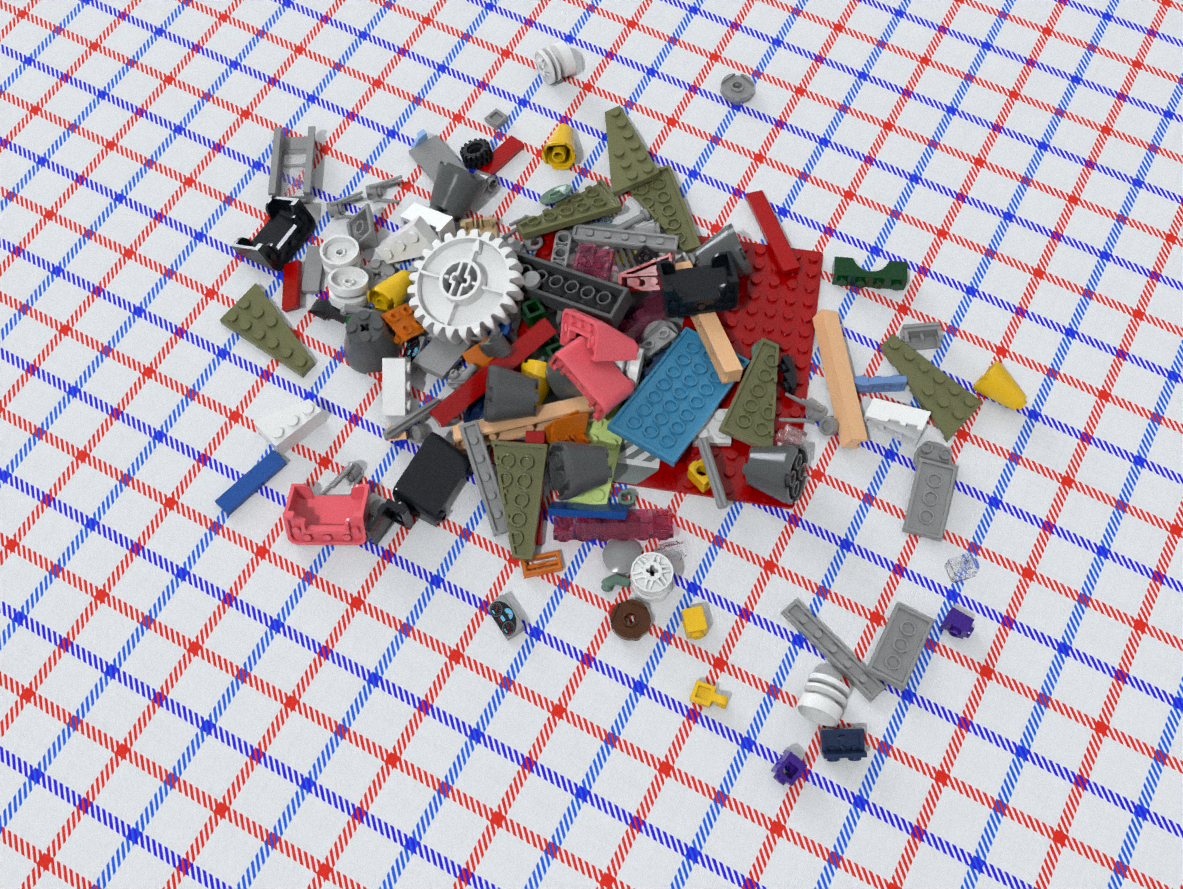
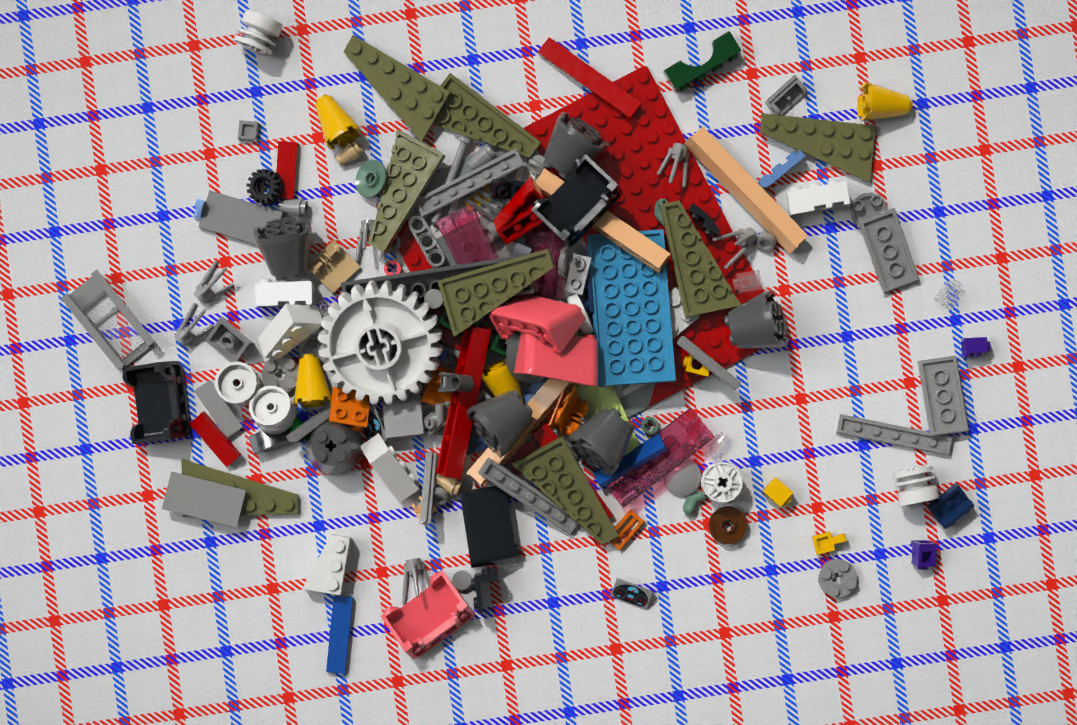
camera: 40 degrees left, 25 degrees up
none -> light grey tile [162,472,247,528]
none -> tan cone [335,140,364,166]
none -> tan cone [435,474,464,496]
none -> olive wing [438,248,555,337]
none -> light grey plant [657,143,689,187]
none -> light grey plate [818,559,857,598]

